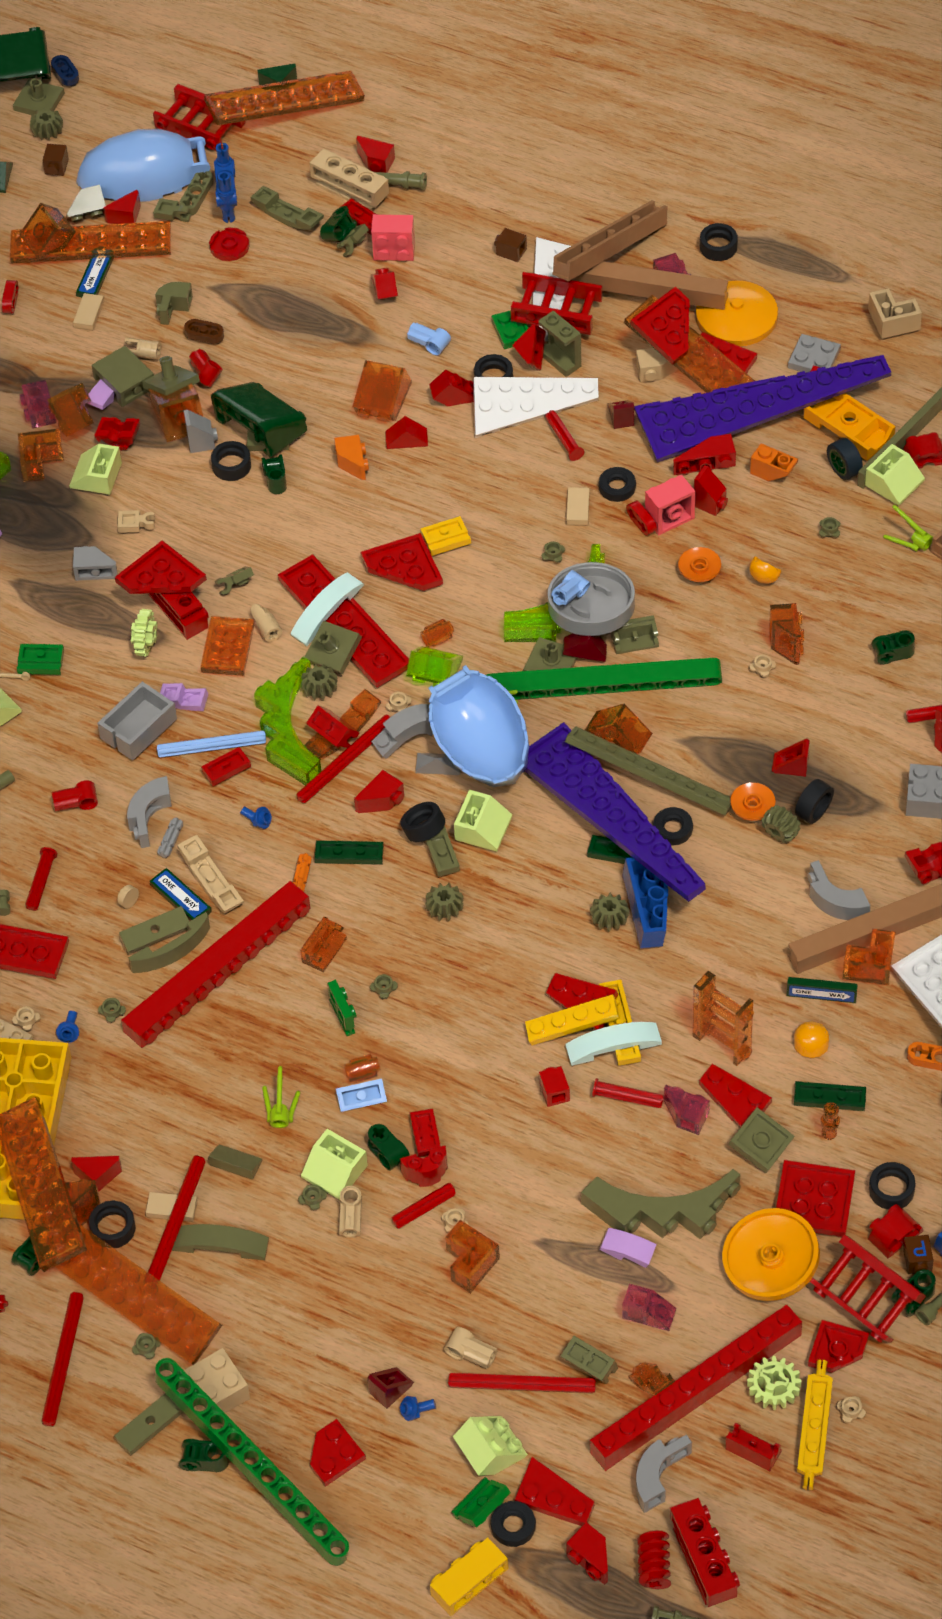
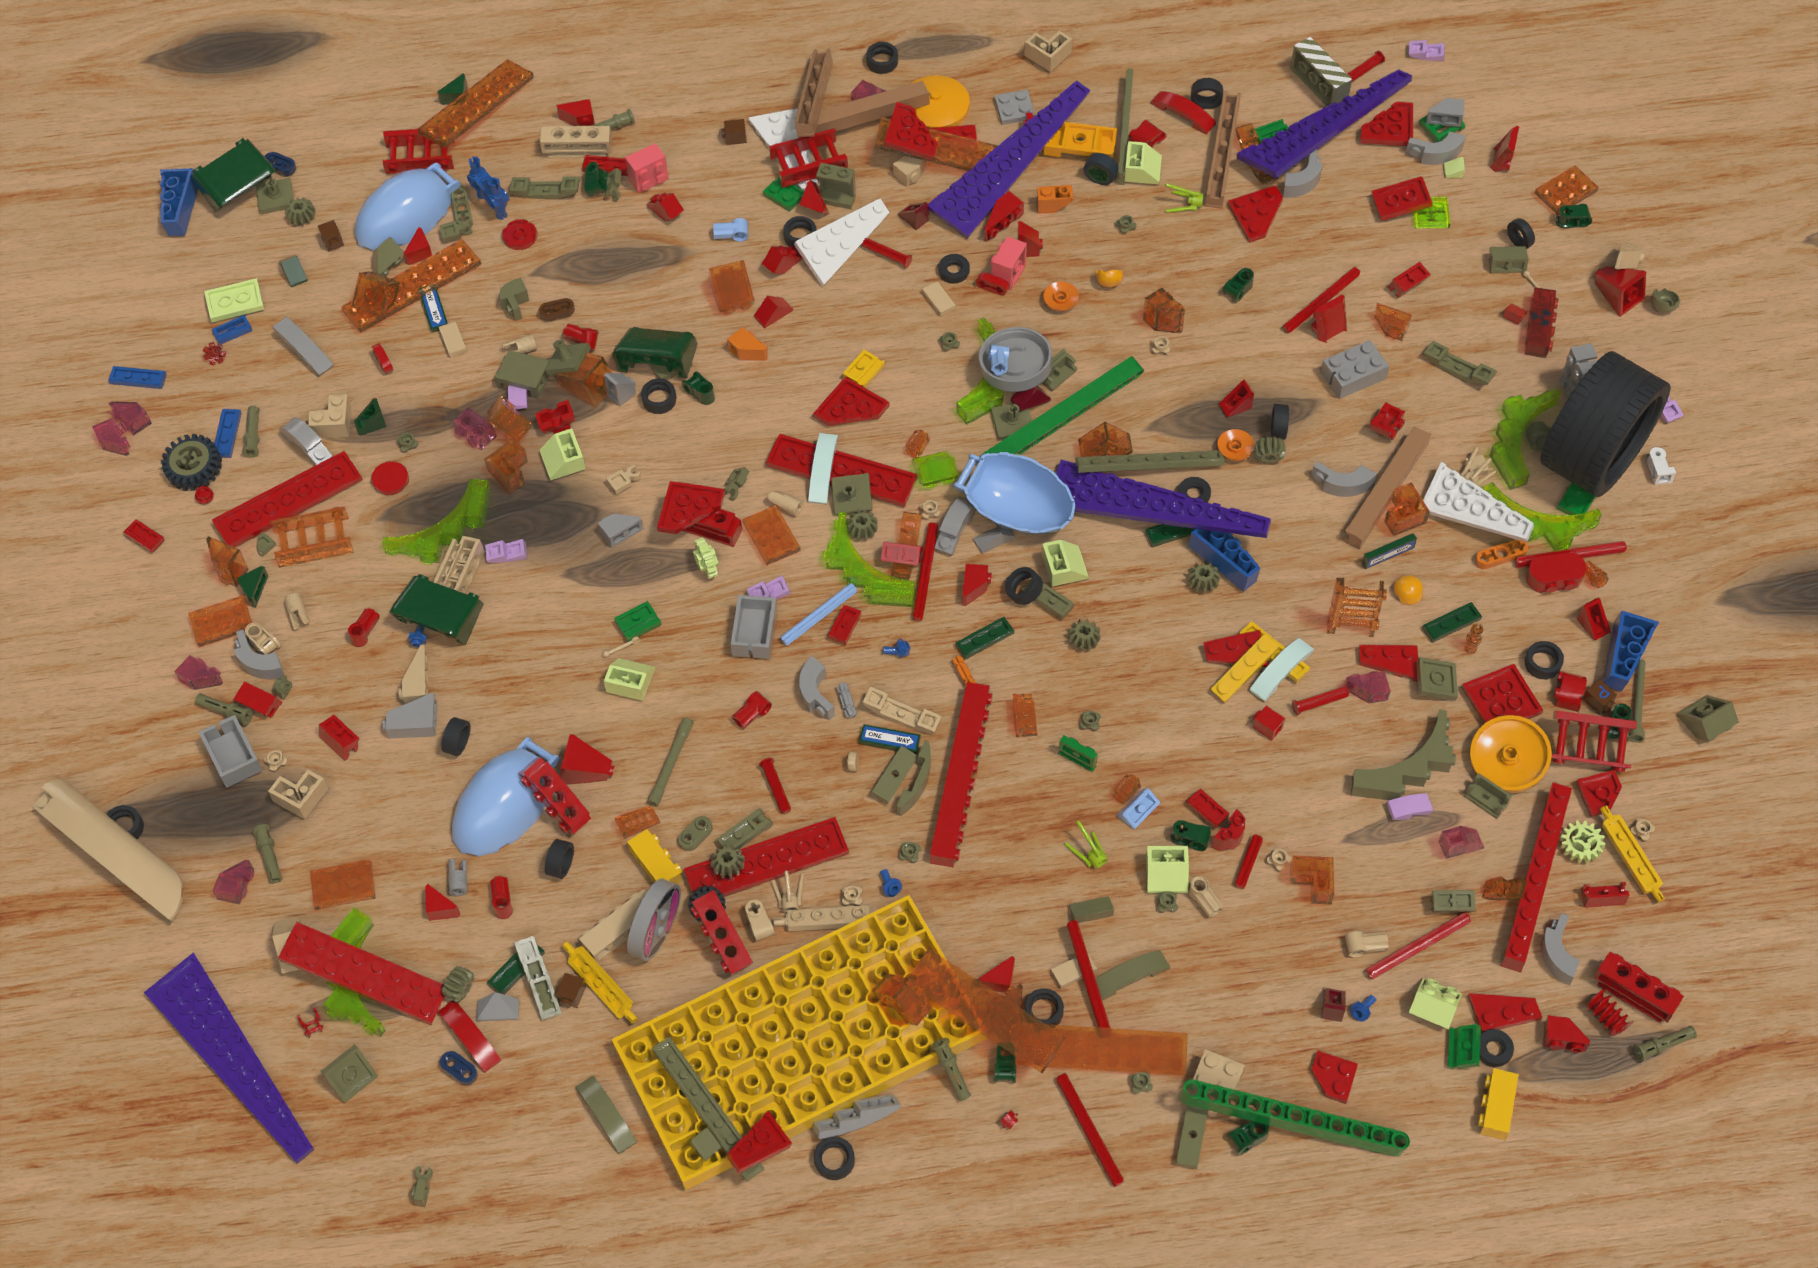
camera: 35 degrees left, 5 degrees up
none -> olive hinge [1464,773,1512,819]

